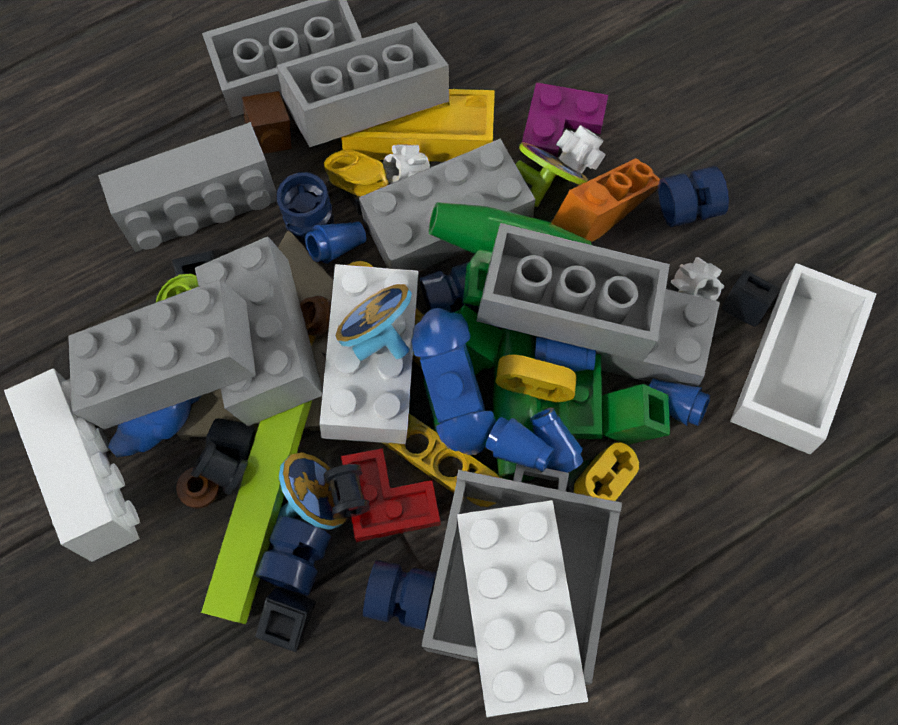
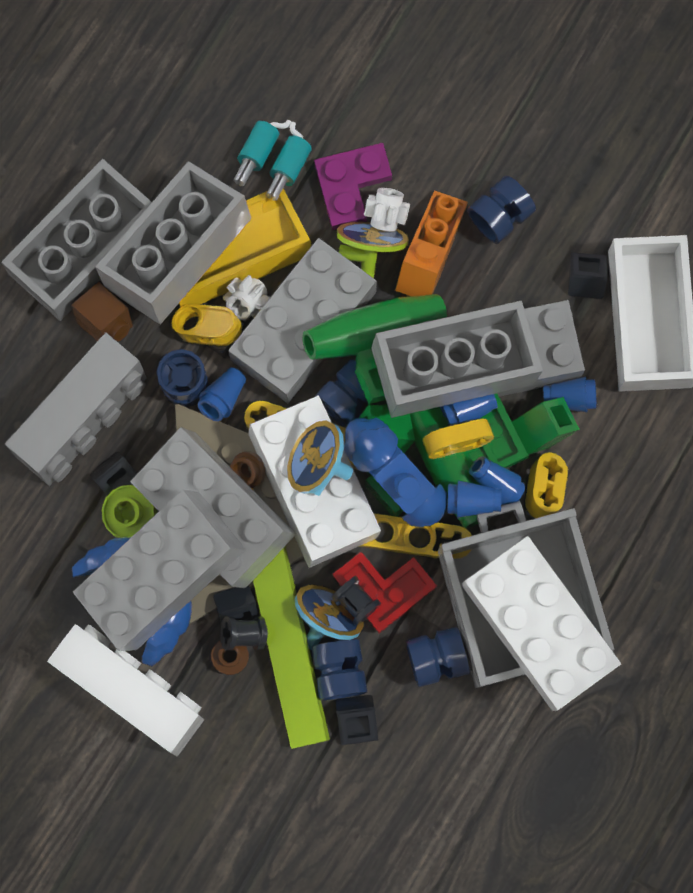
camera: 30 degrees left, 10 degrees up
white gear [671,257,724,301] -> none
none -> teal piece [234,120,312,201]

